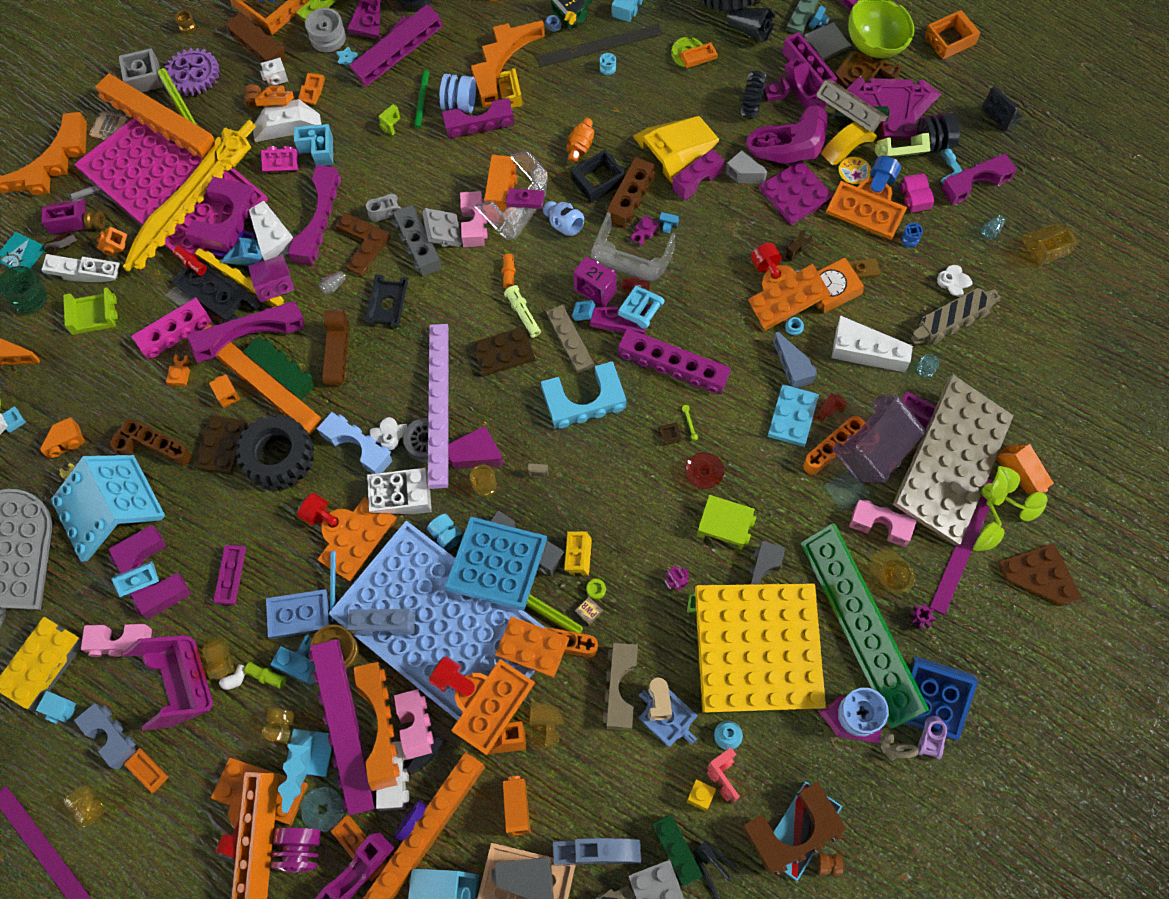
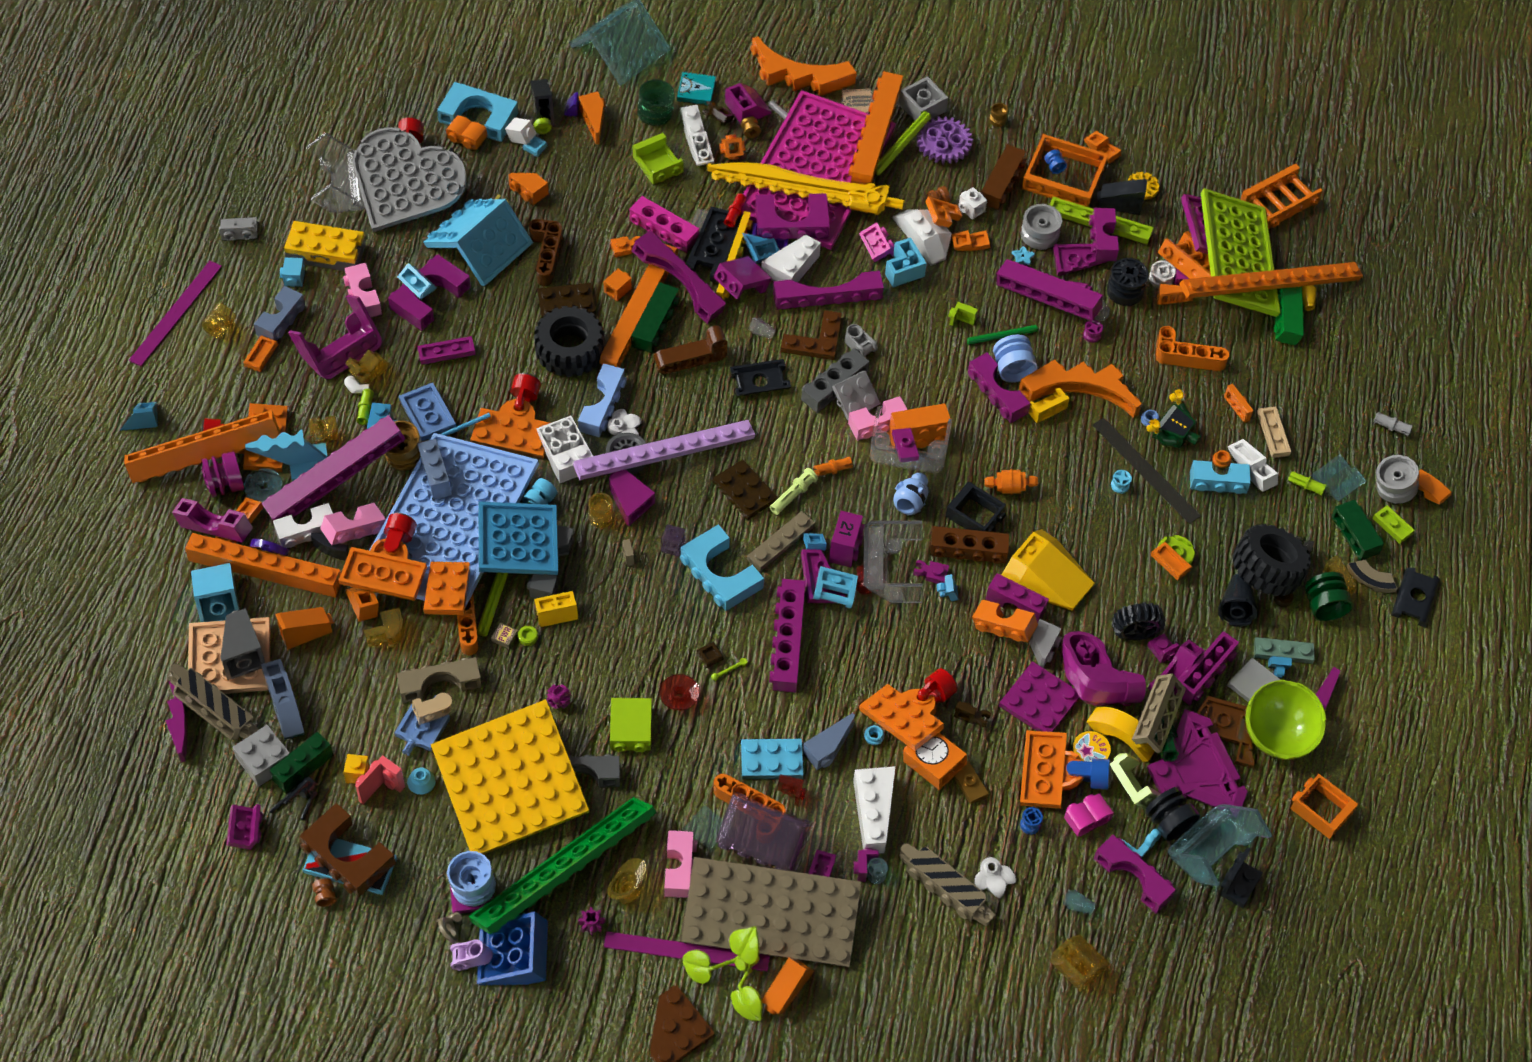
camera: 65 degrees right, 10 degrees down
orange arch [354,662,400,791] -> none
none -> clear purple brick [661,524,685,557]
none -> magenta bracket [853,848,879,882]
none -> orange arch [972,599,1038,643]
none -> magenta wheel [1083,320,1103,343]
none -> clear light blue windscreen [1168,804,1272,886]

